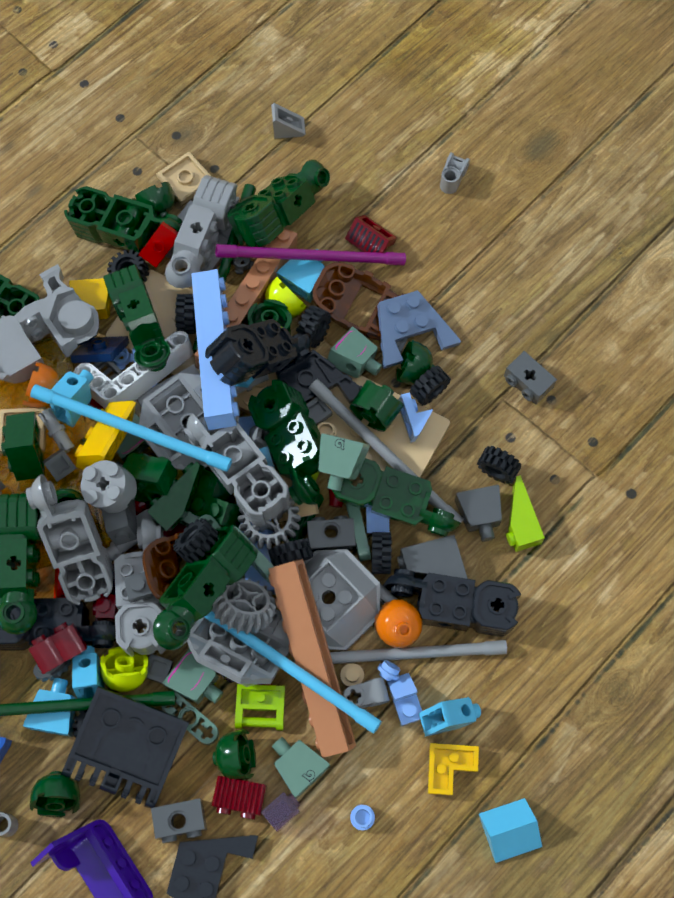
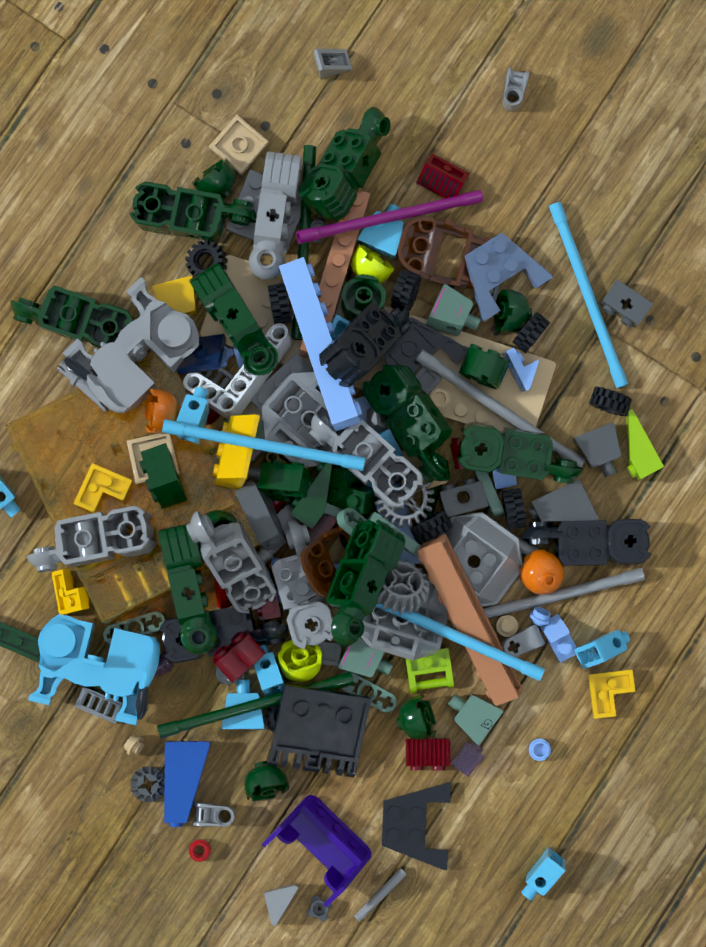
camera: 10 degrees left, 15 degrees up
light grey pin [38,408,75,453] -> none
dark grey plate [42,448,76,482] -> none
light grey brick [81,460,137,513] -> none
red plate [139,221,178,267] -> none
dark grey brick [151,798,207,843] -> none
black tyre [173,518,218,563] -> none
sand green torso [318,433,370,491] -> none
medium azure slope [479,798,542,863] -> none
none -> medium azure piece [549,202,628,389]

